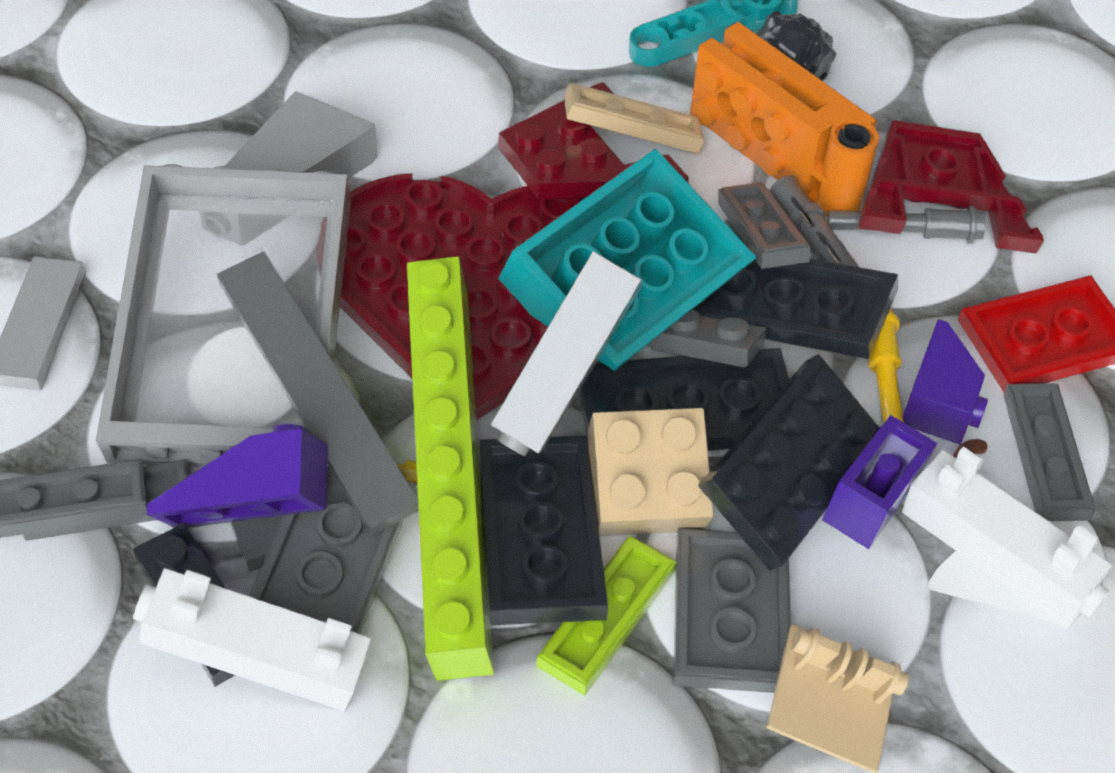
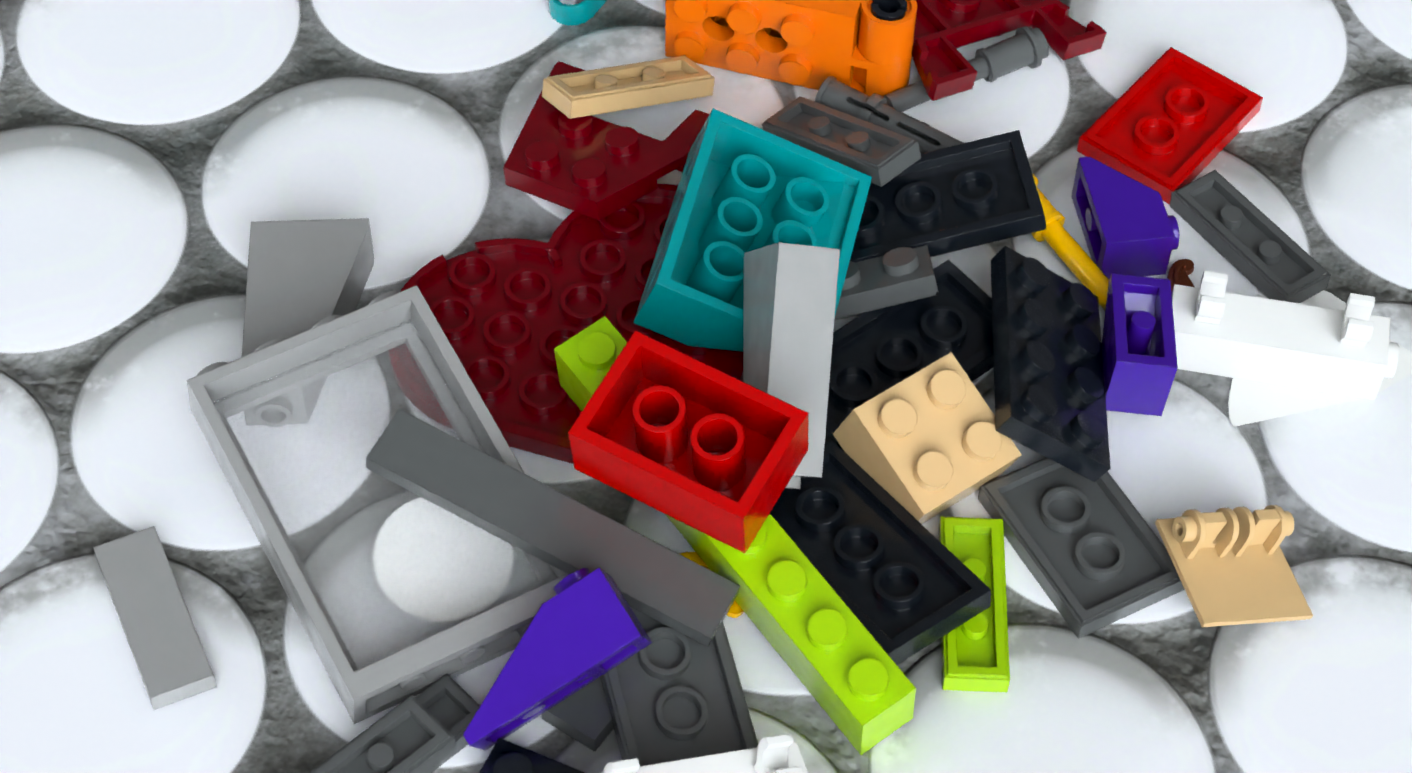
camera: 30 degrees left, 0 degrees up
none -> red brick [568,330,808,553]

